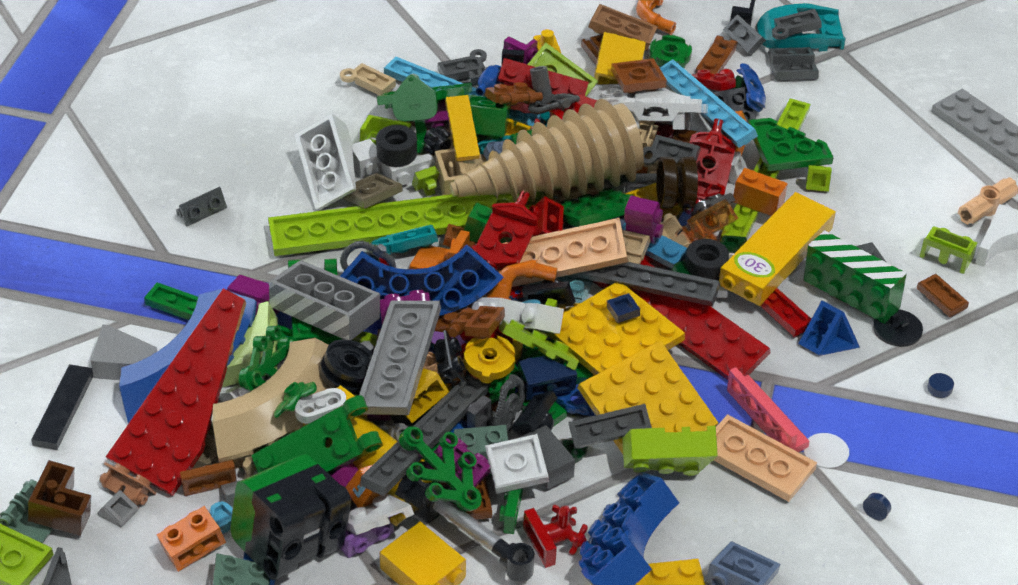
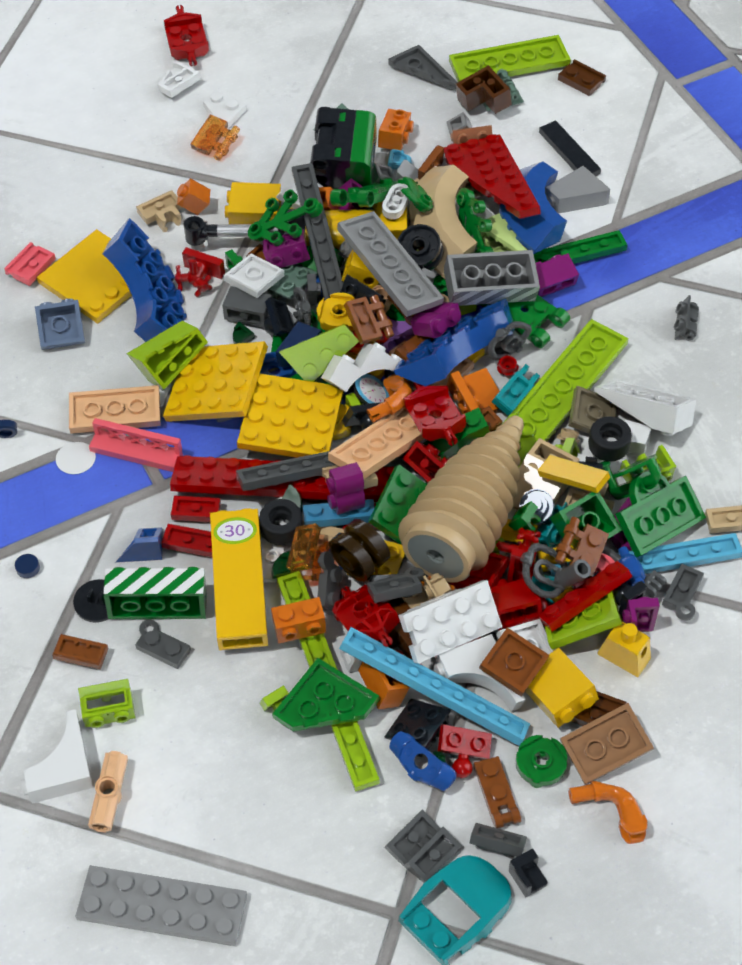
camera: 140 degrees right, 10 degrees up
dark grey hinge [568,404,652,449] -> none
dark blue tile [607,293,640,323] -> none
dark grey hinge [772,9,822,40] -> none
none -> red plate [171,496,221,522]
none -> tan plate [557,428,580,444]

